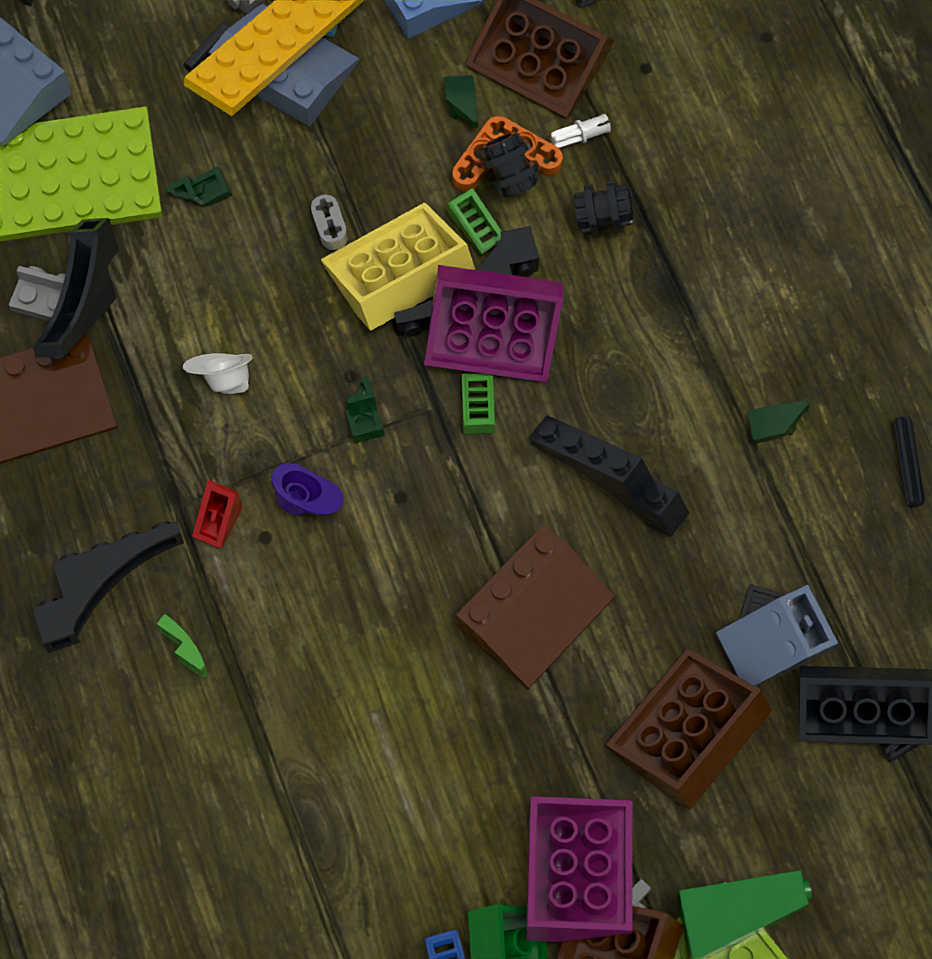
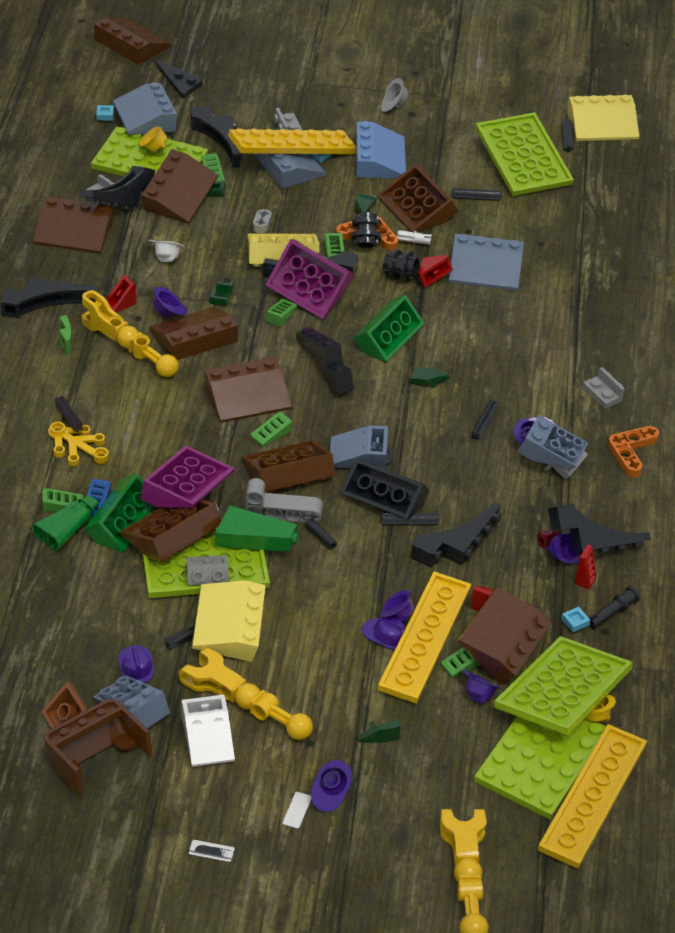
camera: 25 degrees right, 25 degrees down
none -> yellow plant [48,422,109,466]
none -> black axle [55,396,83,432]
none -> yellow piece [81,290,179,378]
none -> yellow piece [139,127,167,152]
none -> reddish brown slope [141,149,218,224]
none -> reddish brown slope [149,307,238,360]
none -> black arch [191,106,243,168]
none -> bright green slope [201,153,225,182]
none -> light grey beam [245,478,323,523]
none -> bright green slope [250,412,292,447]
none -> black piece [305,518,337,550]
none -> green slope [353,295,425,362]
none -> red slope [418,255,453,288]
none -> sand blue slope [449,234,524,291]

